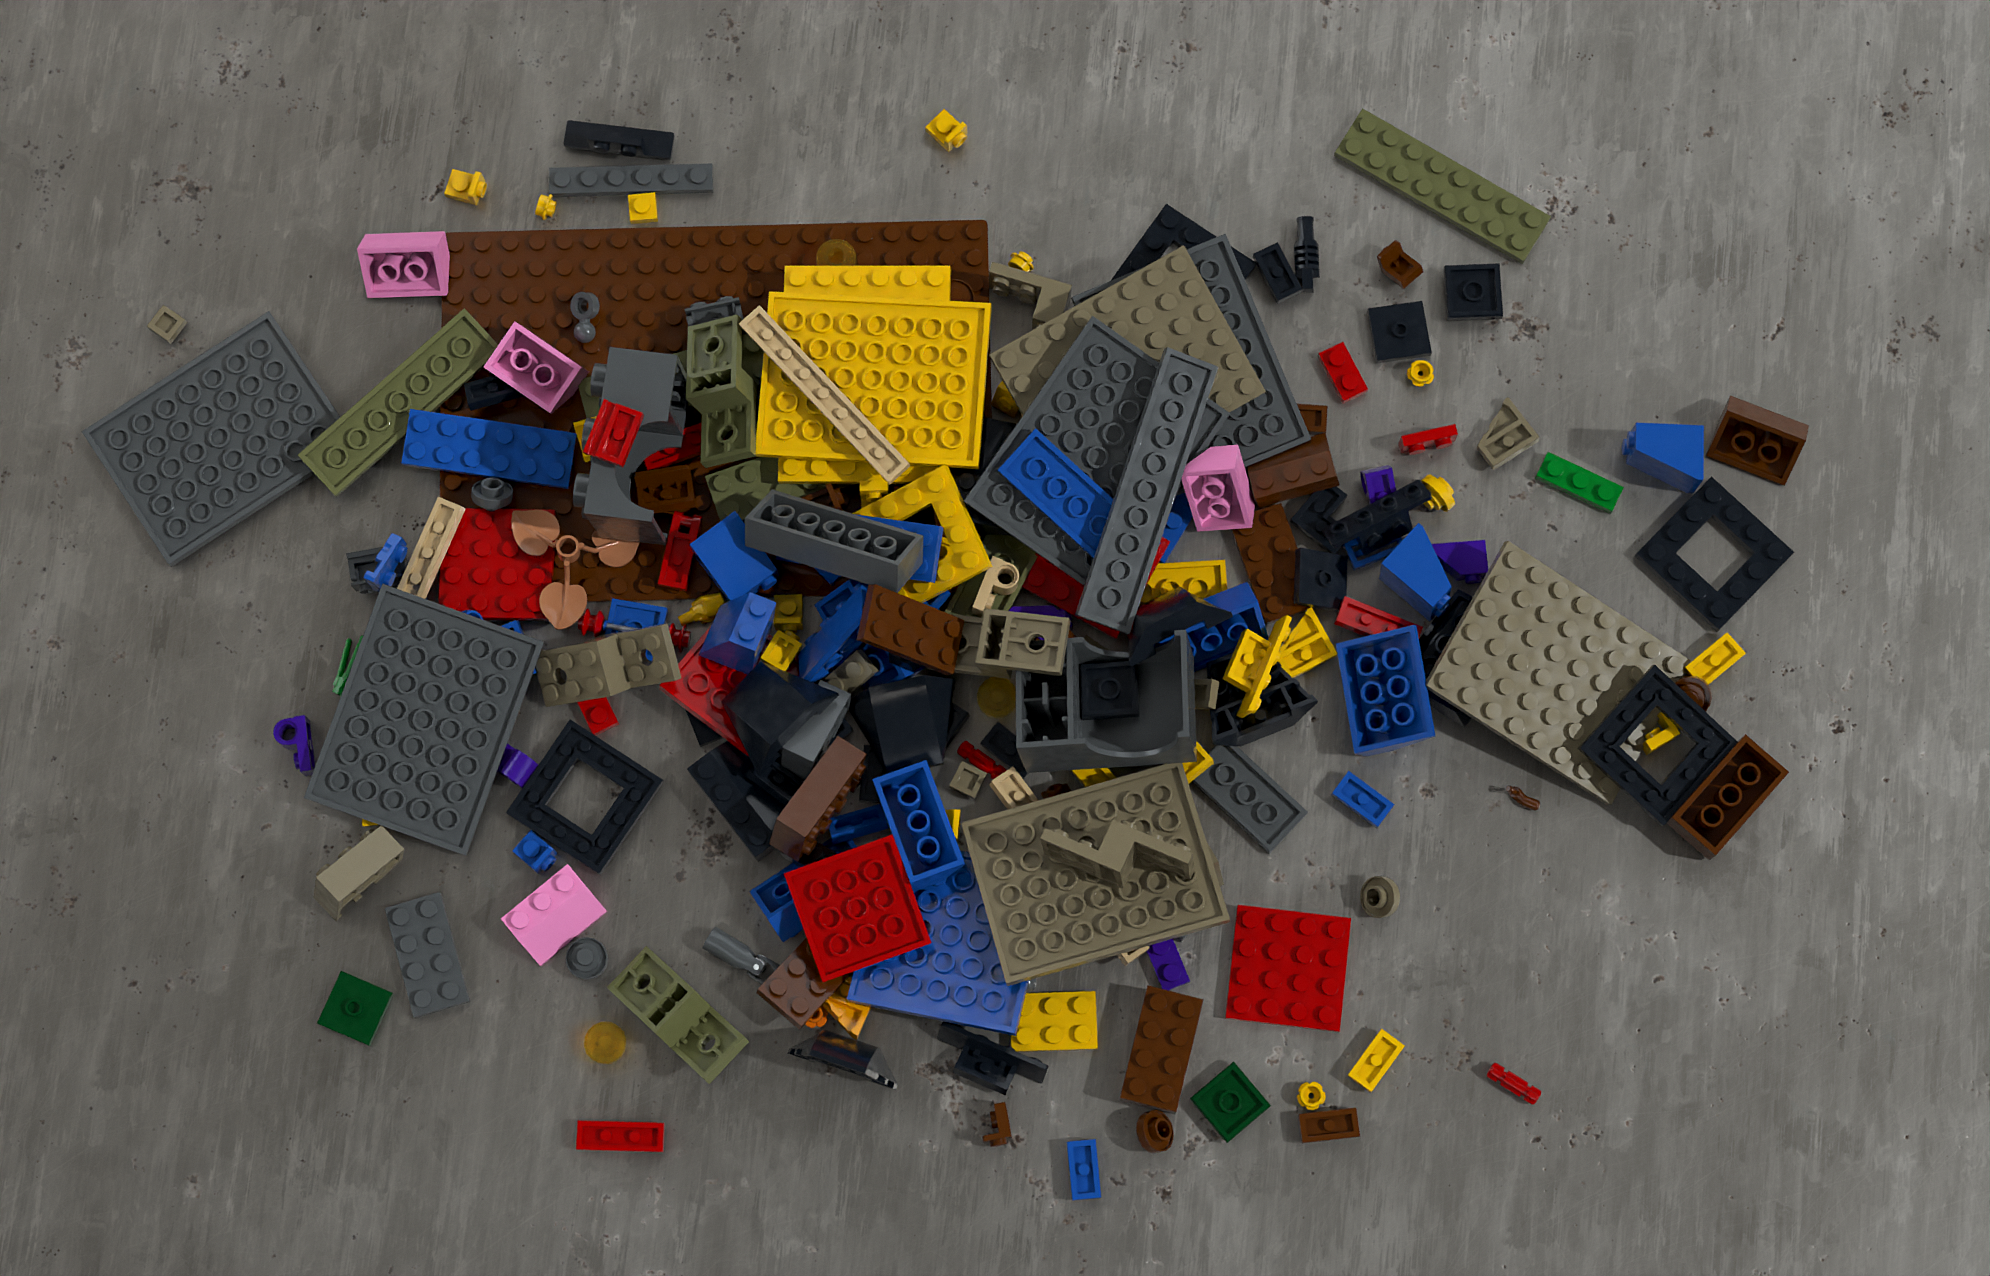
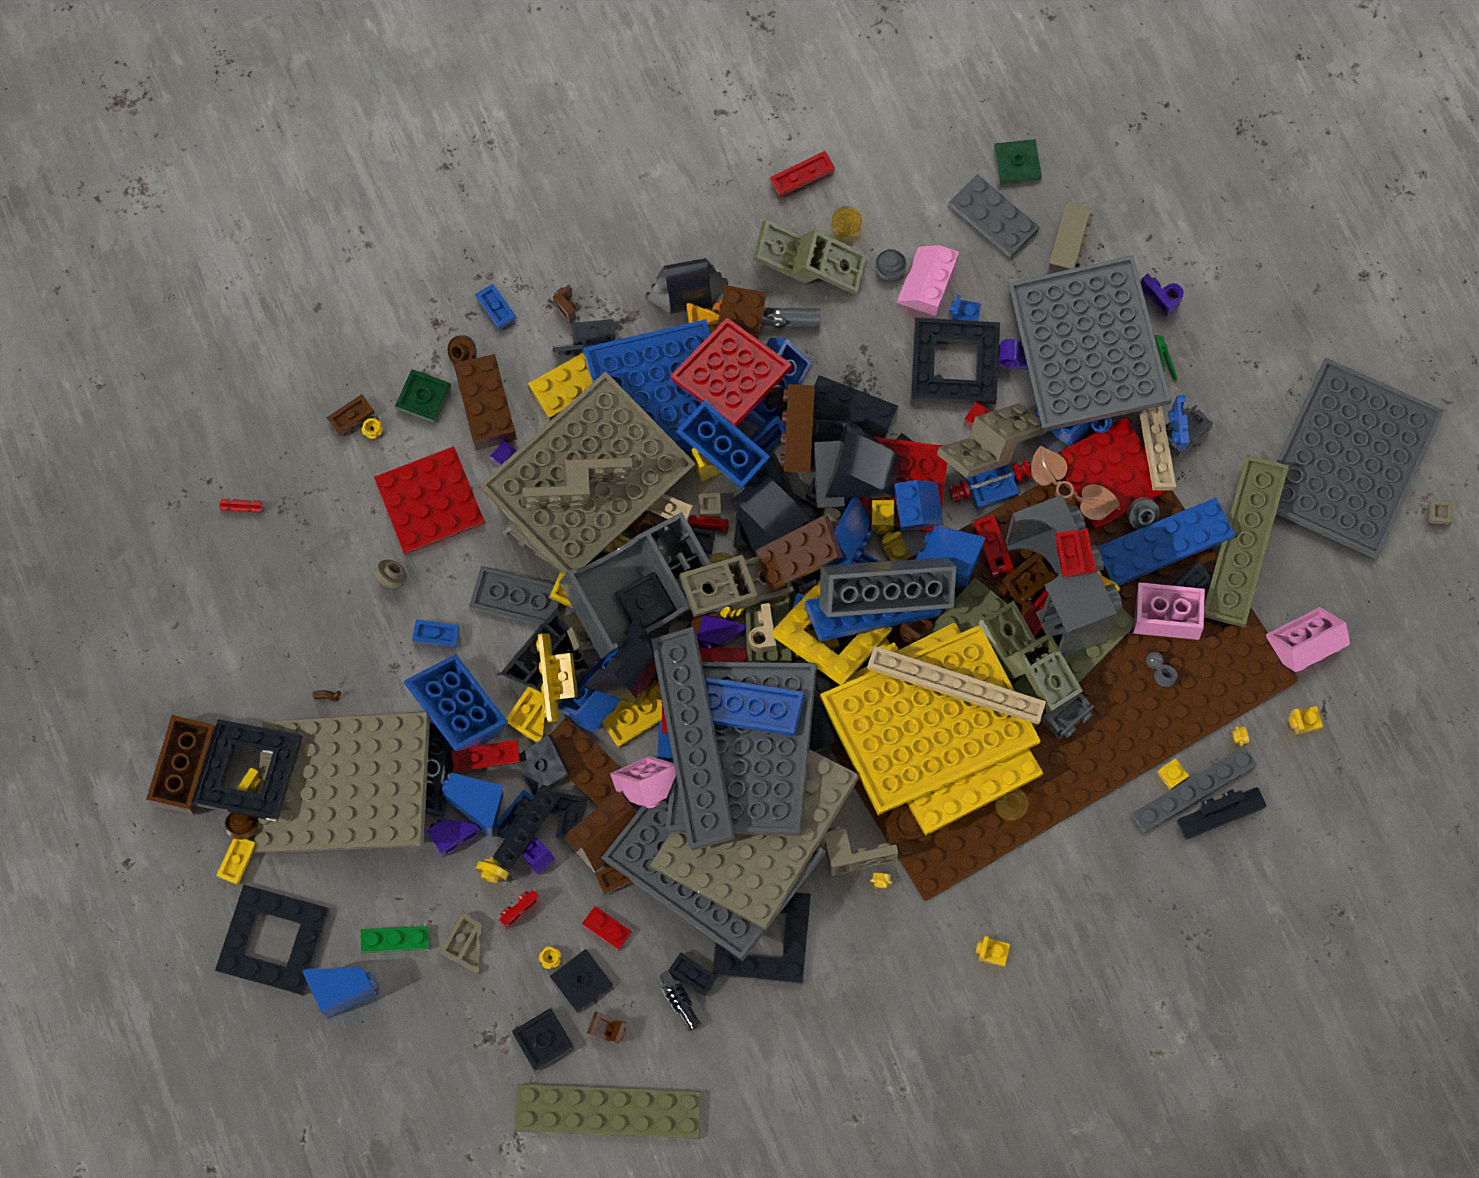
camera: 150 degrees right, 5 degrees down
yellow piece [678,593,726,626] -> none
yellow plate [1347,1029,1405,1093] -> none
reddish brown slope [1706,395,1809,486] -> none

